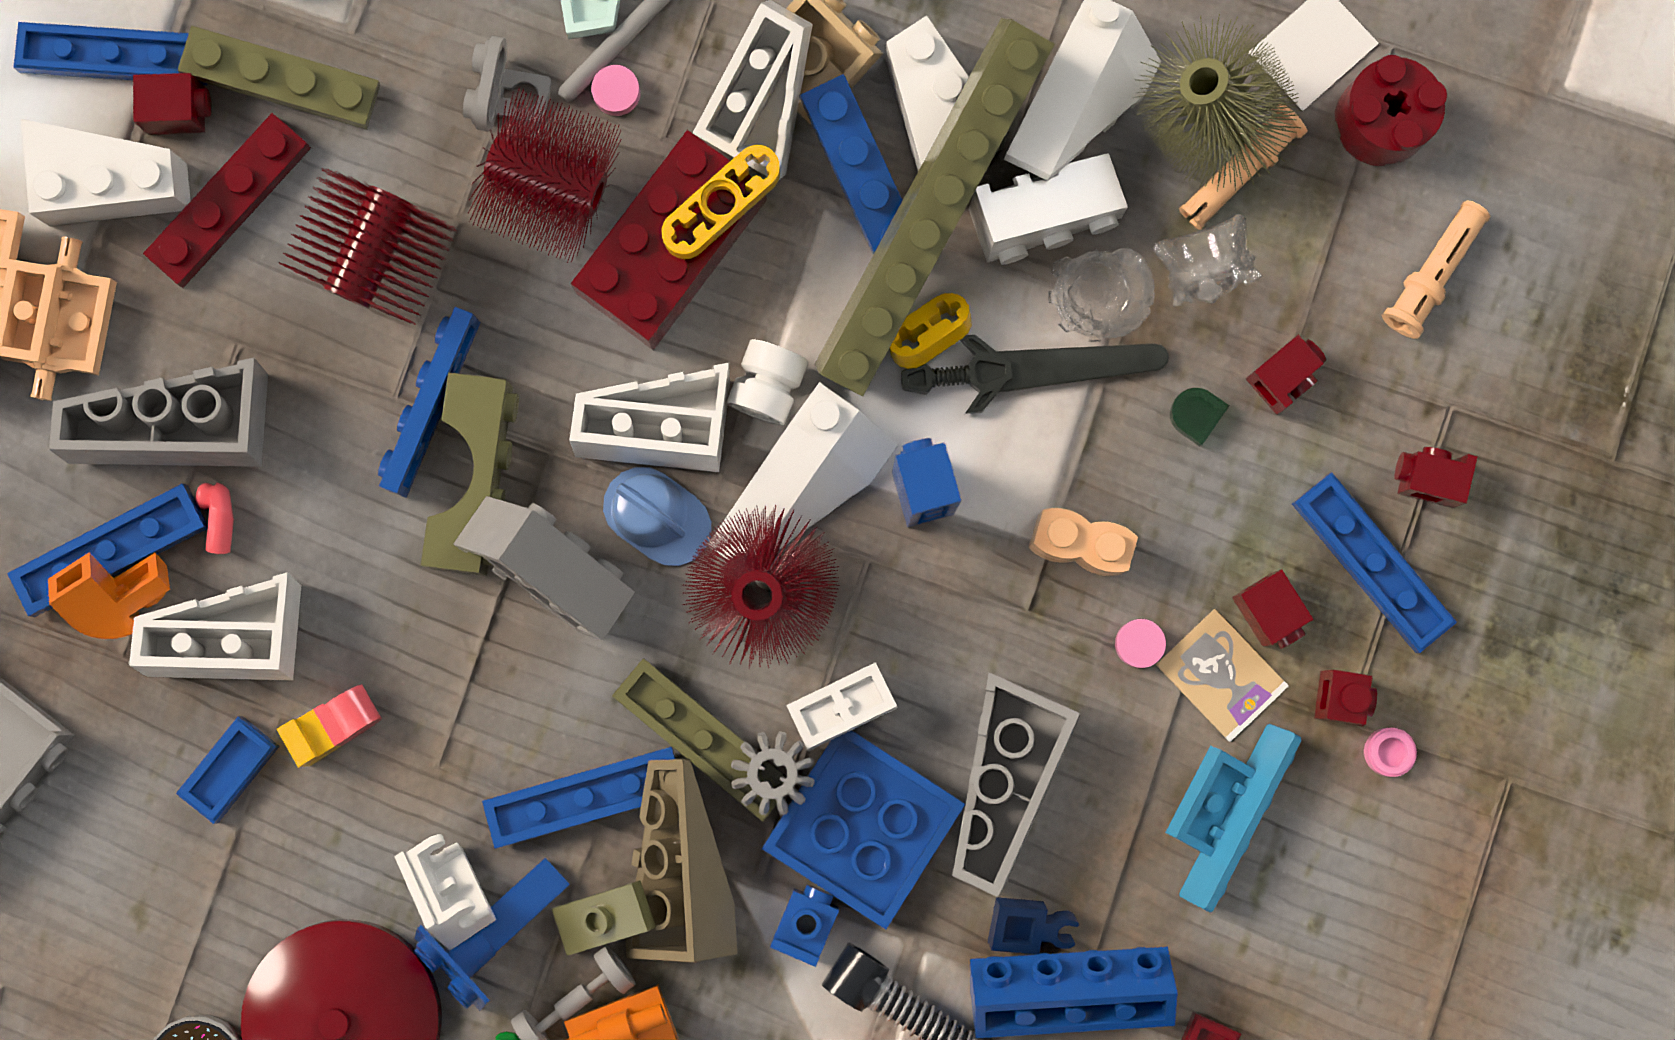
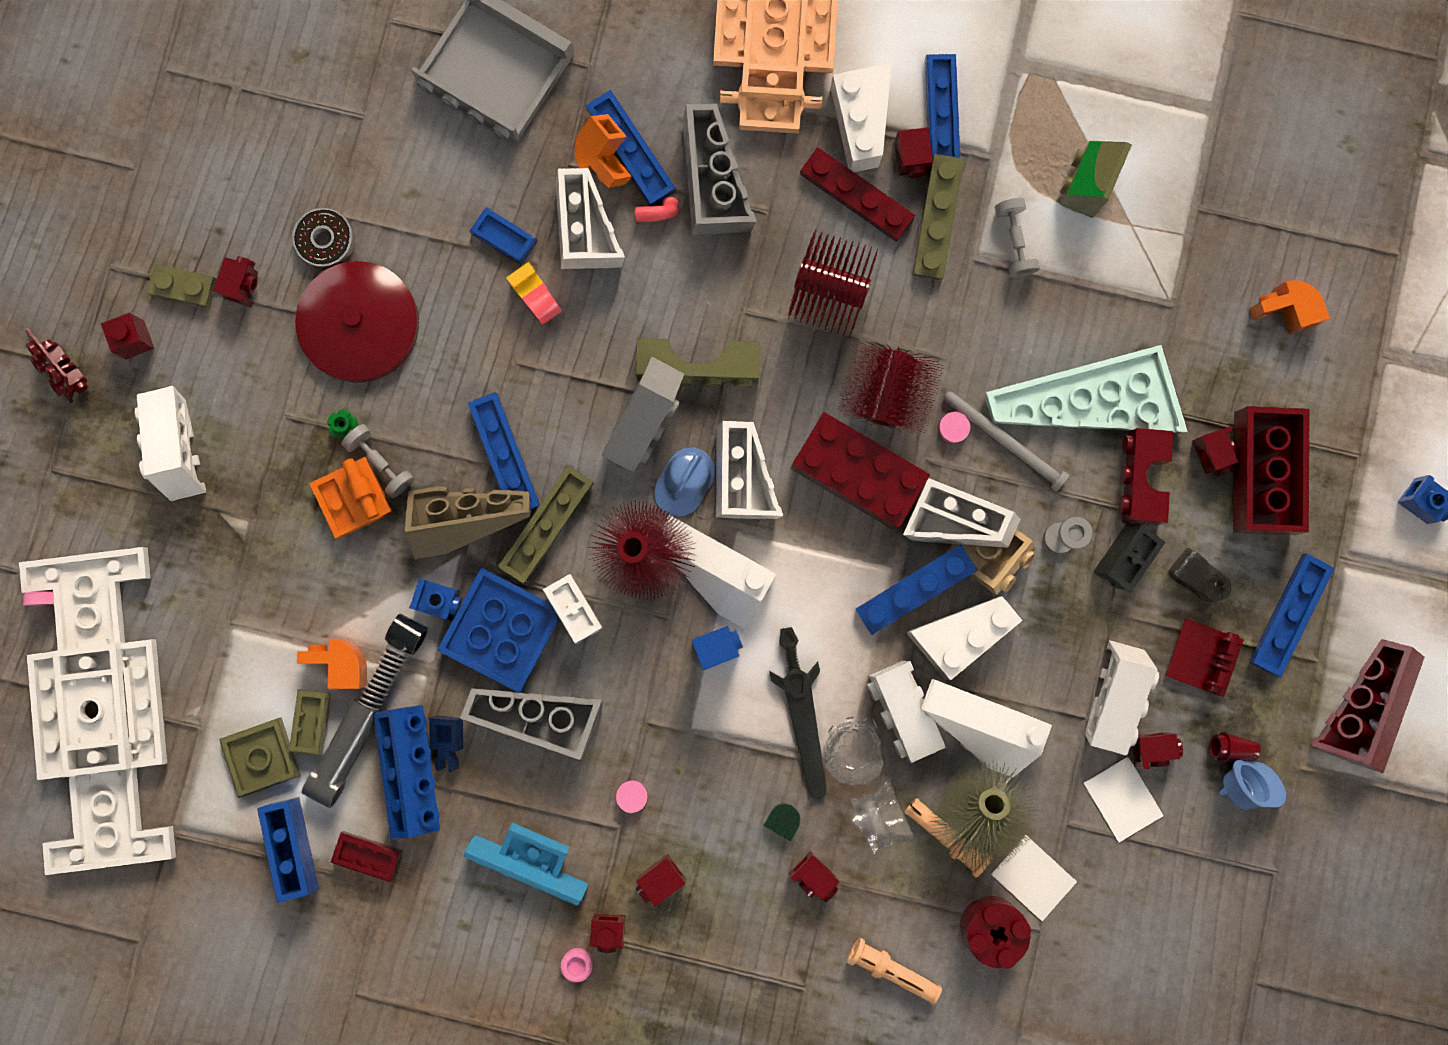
camera: 80 degrees right, 0 degrees up
blue plate [378,307,481,498] -> none
white hinge [394,834,496,950] -> none
blue piece [414,858,570,1011] -> none
light grey bracket [463,36,552,132] -> none
olive plate [552,880,656,956] -> none
yellow beam [662,145,780,259] -> none
white wheel [727,339,809,426] -> none
light grey gear [731,731,815,815] -> none
olive brick [814,18,1055,397] -> none
yellow beam [889,293,972,369] -> none
light nougat brick [1029,508,1138,576] -> none
sticker [1156,609,1288,742] -> none
blue tile [1292,472,1457,653] -> none
dark red brick [1394,447,1478,508] -> none

